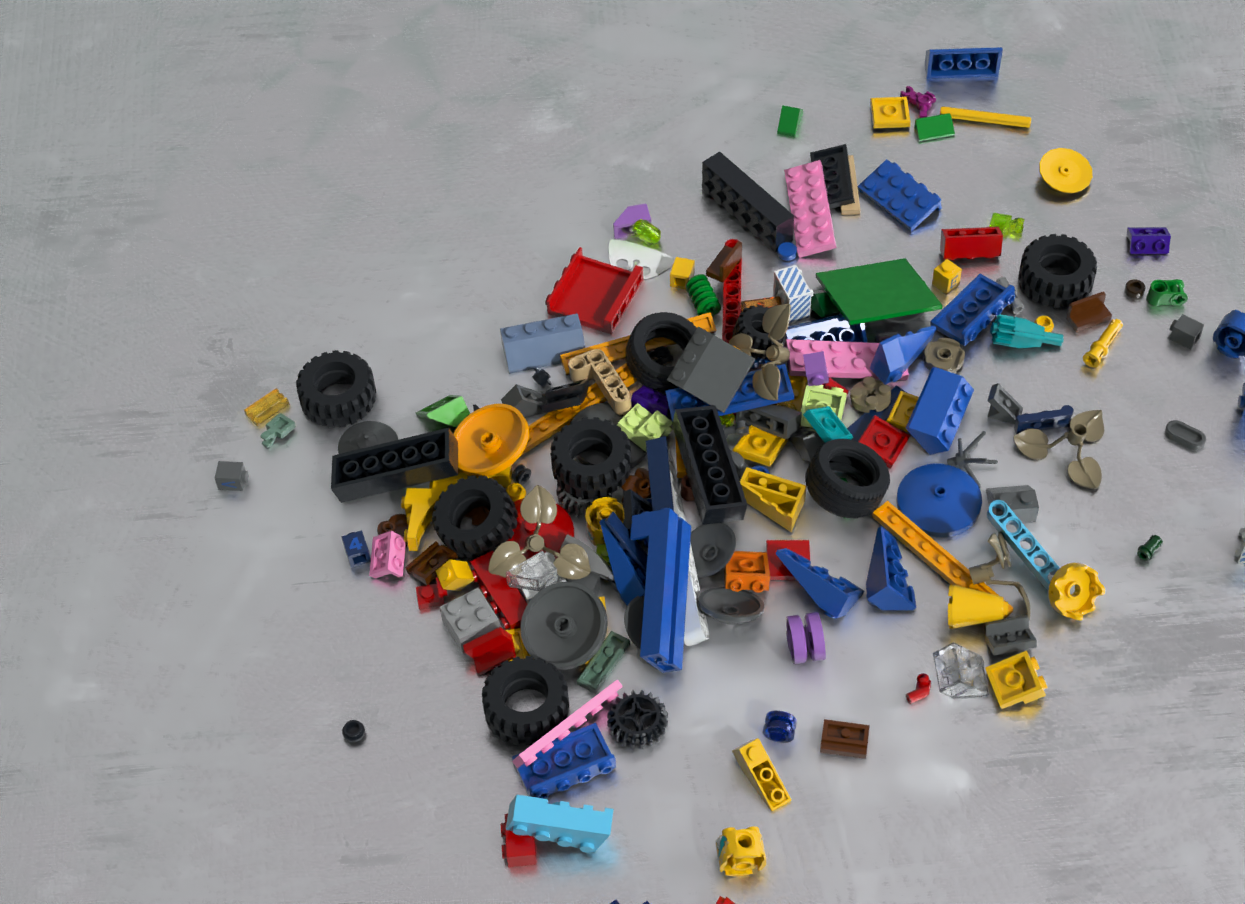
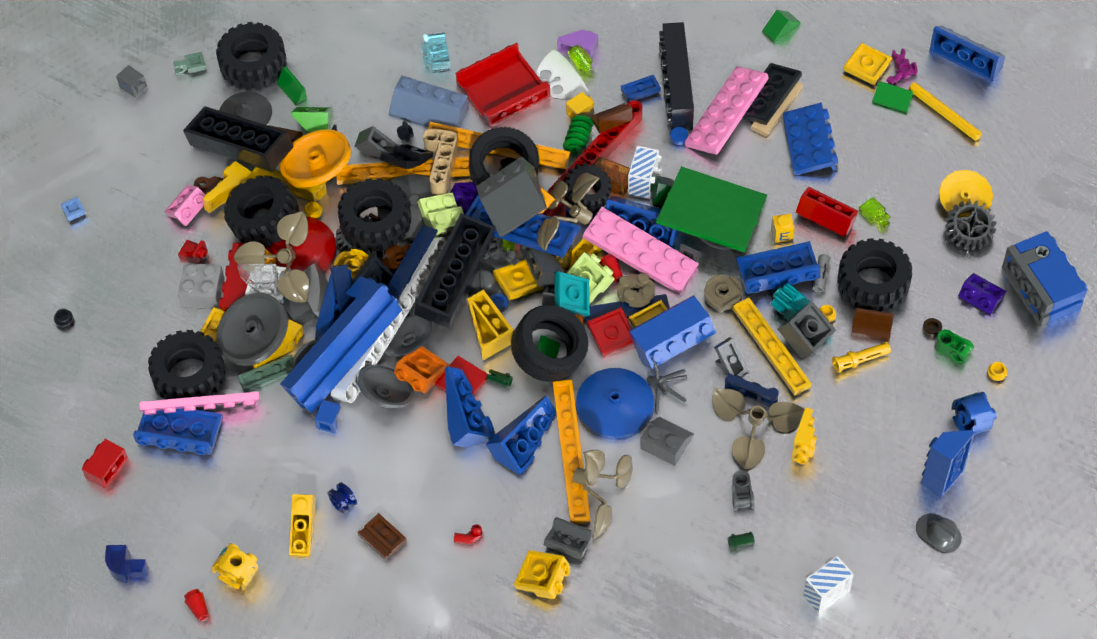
camera: 35 degrees right, 5 degrees up
clear yellow tile [244,388,290,426] -> none
dark blue brick [341,530,371,568] -> none
reddish brown plate [405,541,458,585] -> none
yellow brick [436,559,475,591] -> none
red panel [463,627,516,675] -> none
medium azure wedge [506,795,613,853] -> none
black bush [511,464,531,485] -> none
black gear [607,690,668,749] -> none
medium lavender wheel [786,612,826,664] -> none
medium lavender slope [803,351,829,386] -> none
blue wedge [870,326,937,385] -> none
clear slope [933,642,989,699] -> none
yellow cone [948,584,1008,629] -> none
medium azure beam [987,500,1060,590] -> none
yellow plate [1048,562,1105,620] -> none
dark grey tile [1165,420,1206,450] -> none
dark grey brick [1169,314,1204,350] -> none
none -> medium blue plate [60,197,86,221]
none -> green slope [277,67,307,106]
none -> blue panel [314,400,341,434]
none -> clear light blue brick [421,32,451,74]
none -> dark green pin [487,369,513,388]
none -> blue plate [621,74,661,103]
none -> dark grey piece [731,470,755,511]
none -> yellow plate [732,298,812,396]
none -> dark grey slope [777,301,836,359]
none -> yellow plate [791,407,817,464]
none -> dark grey gear [945,200,997,250]
none -> yellow plate [987,362,1007,381]
none -> piece [1002,231,1088,326]

